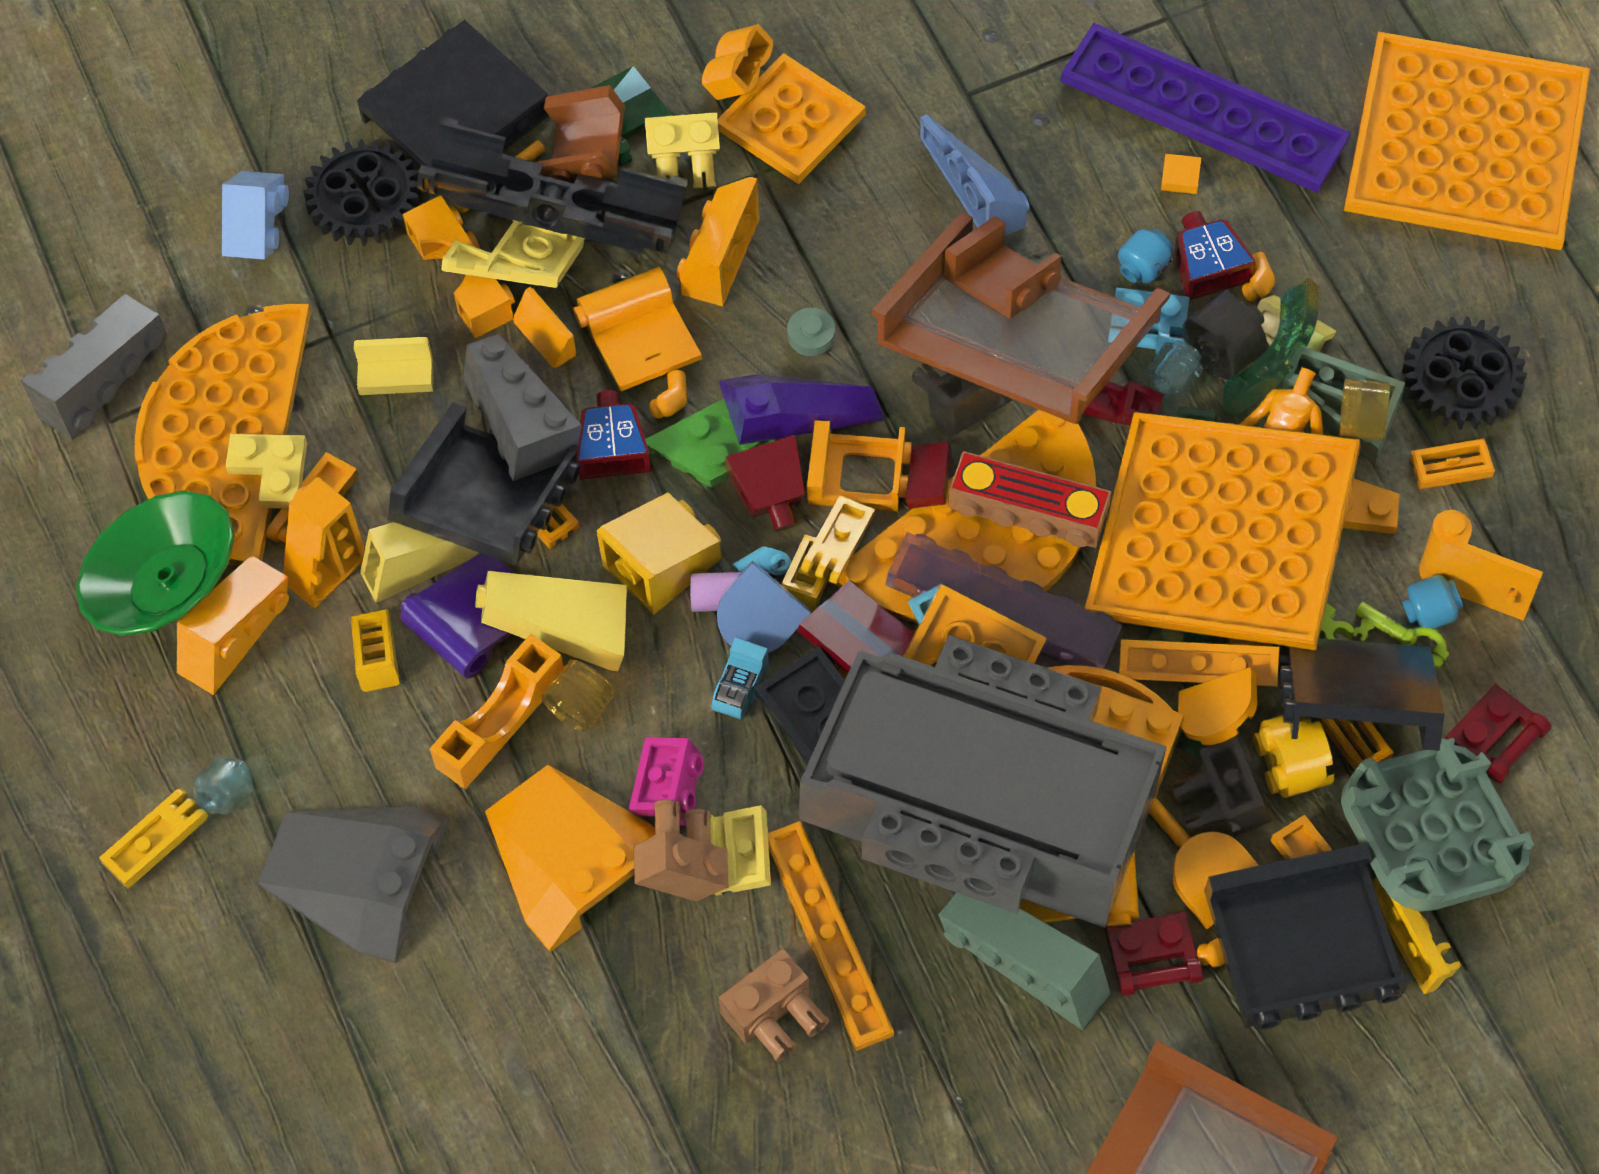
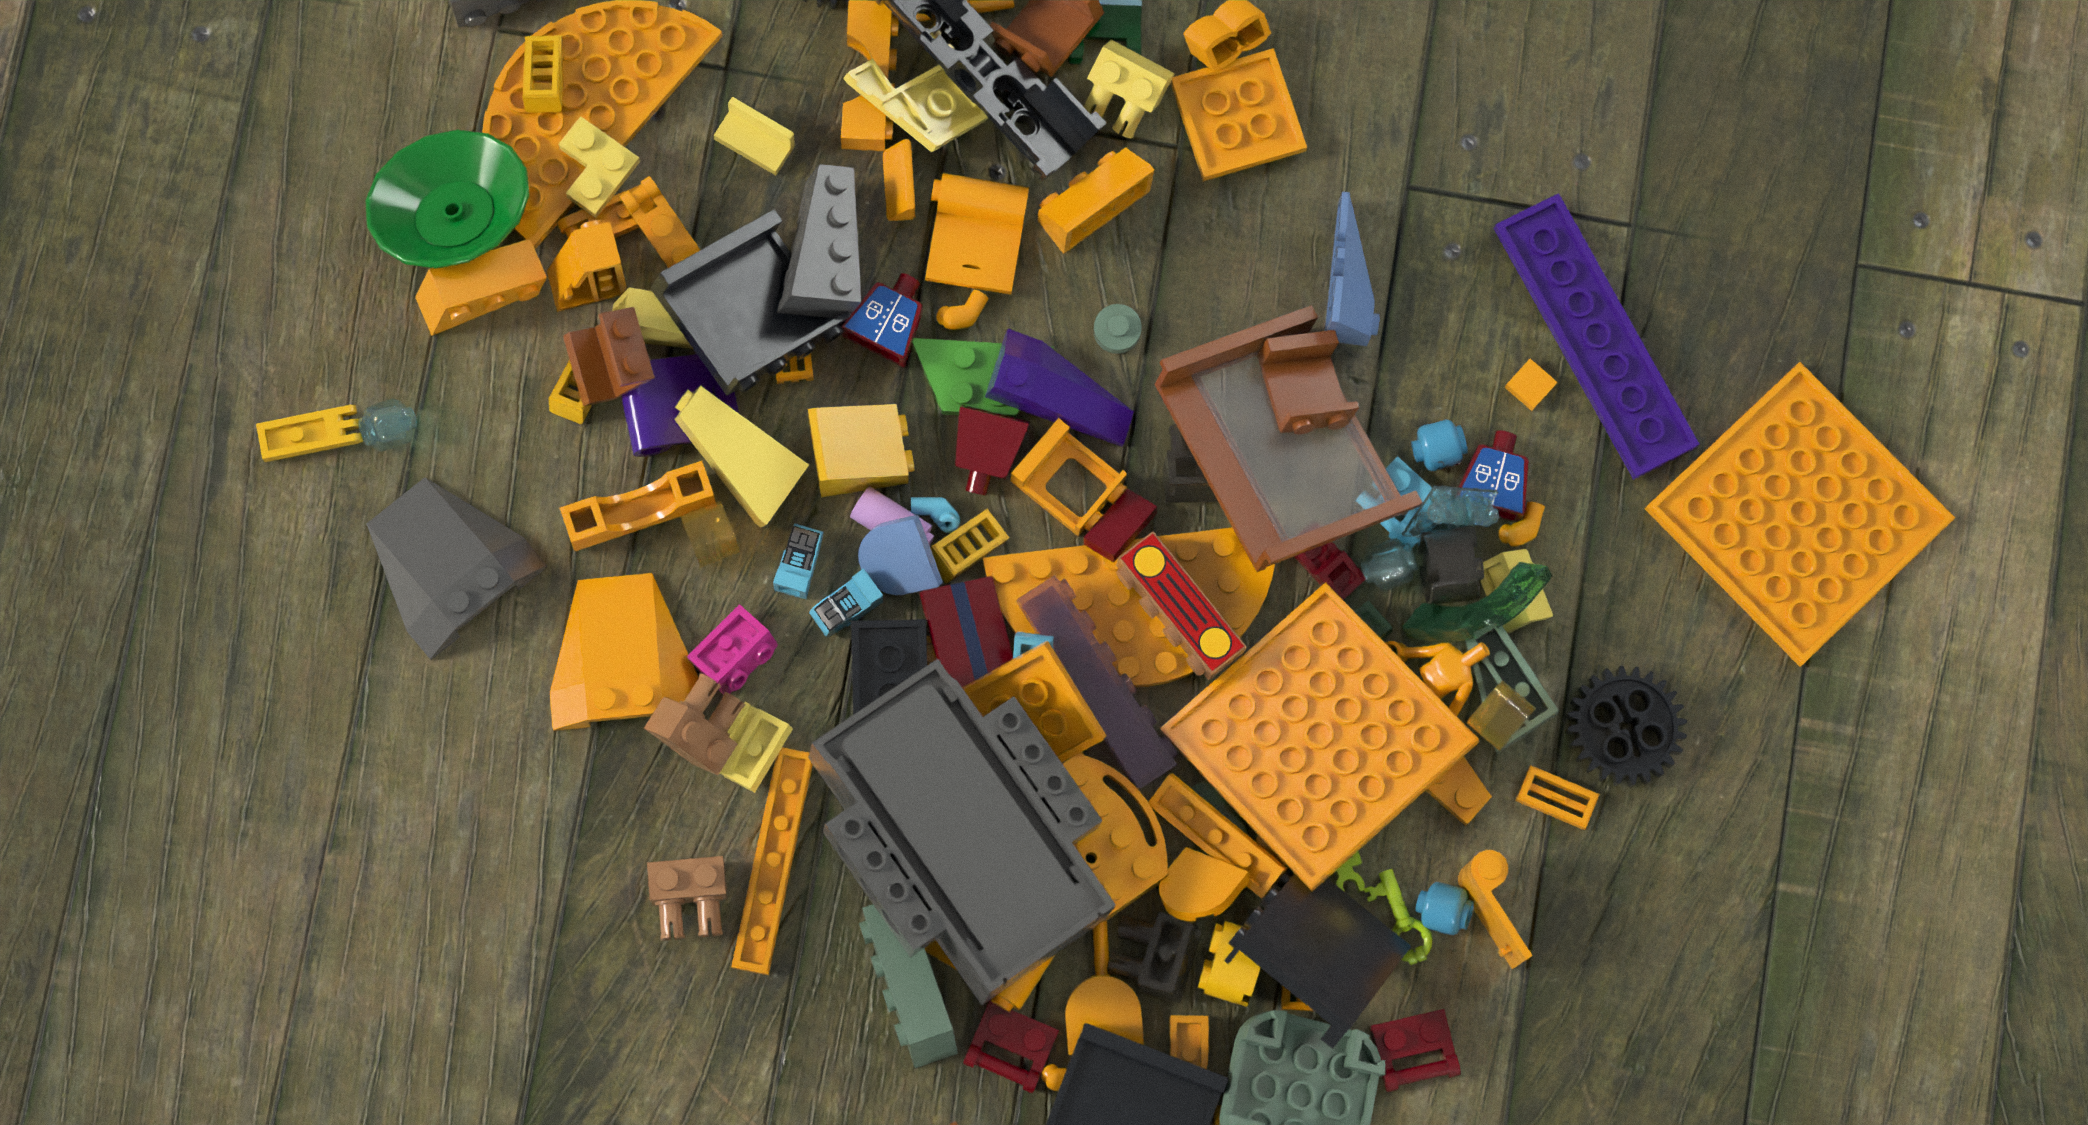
camera: 20 degrees right, 15 degrees up
yellow hinge [801,496,875,585] -> none
none -> yellow slope [522,35,562,113]
none -> dark orange panel [563,307,655,407]
none -> light orange plate [619,176,700,268]
none -> leg [773,523,823,600]
none -> clear light blue hinge [1402,486,1499,540]

